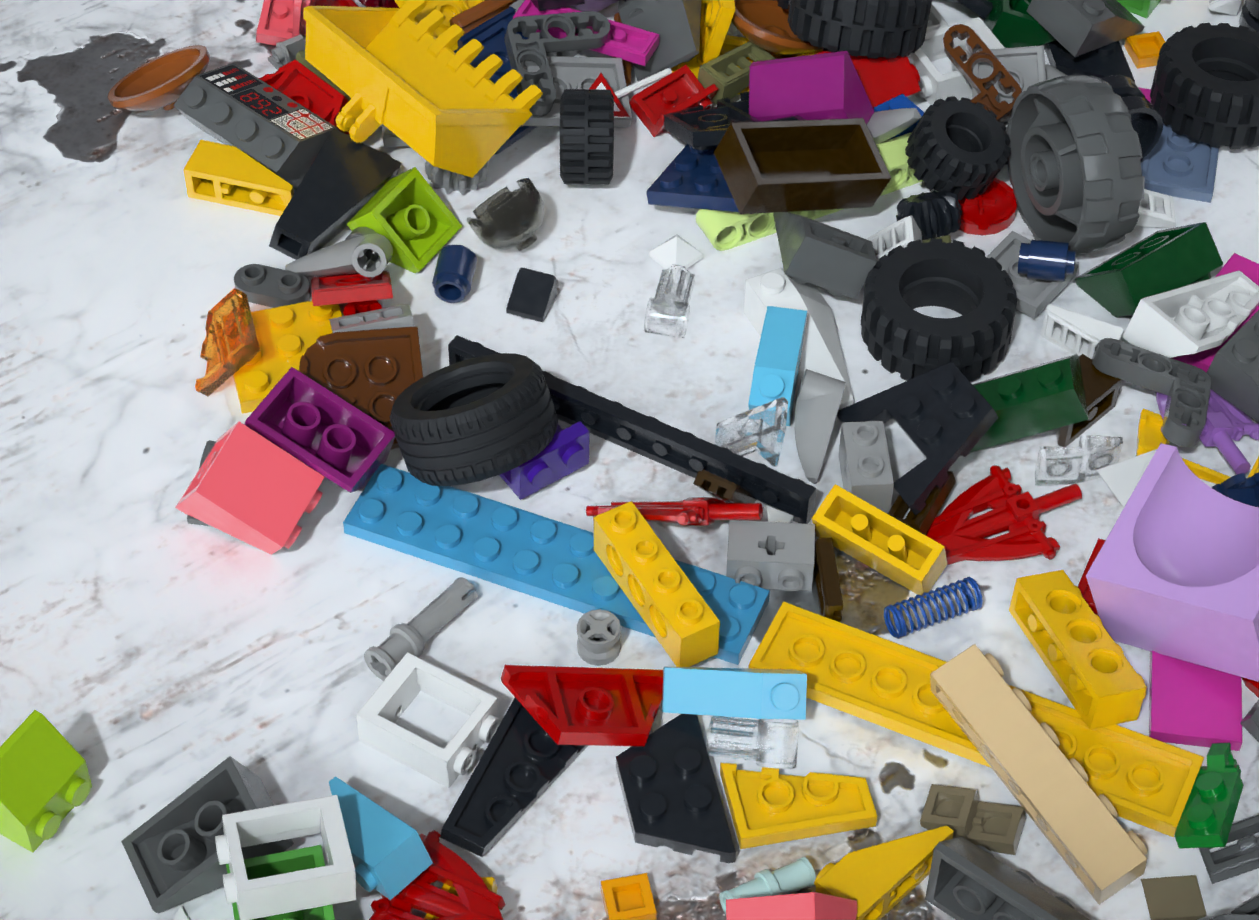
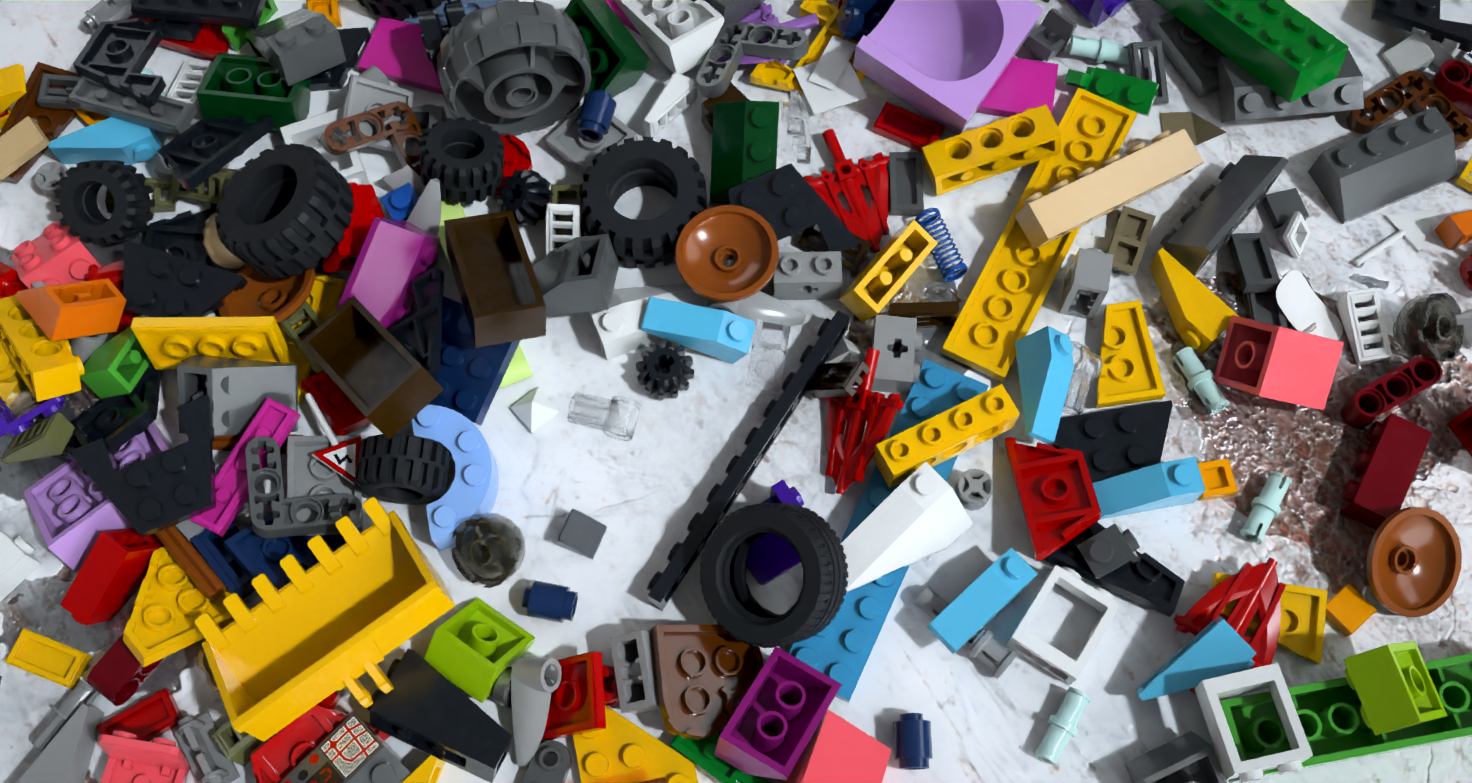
camera: 85 degrees left, 20 degrees up
none -> dark brown piece [300,295,444,440]
none -> light blue brick [411,405,499,550]
none -> black gear [636,340,694,400]
none -> dark orange dish [676,205,779,302]
none -> white wedge [840,462,973,593]
none -> dark grey tile [889,152,924,216]
none -> dark blue brick [893,713,933,770]
none -> medium azure slope [927,547,1038,654]
none -> light aqua pin [1035,687,1091,766]
none -> light grey brick [1059,248,1114,320]
none -> dark grey bracket [1077,523,1140,579]
none -> medium azure slope [1092,457,1206,520]

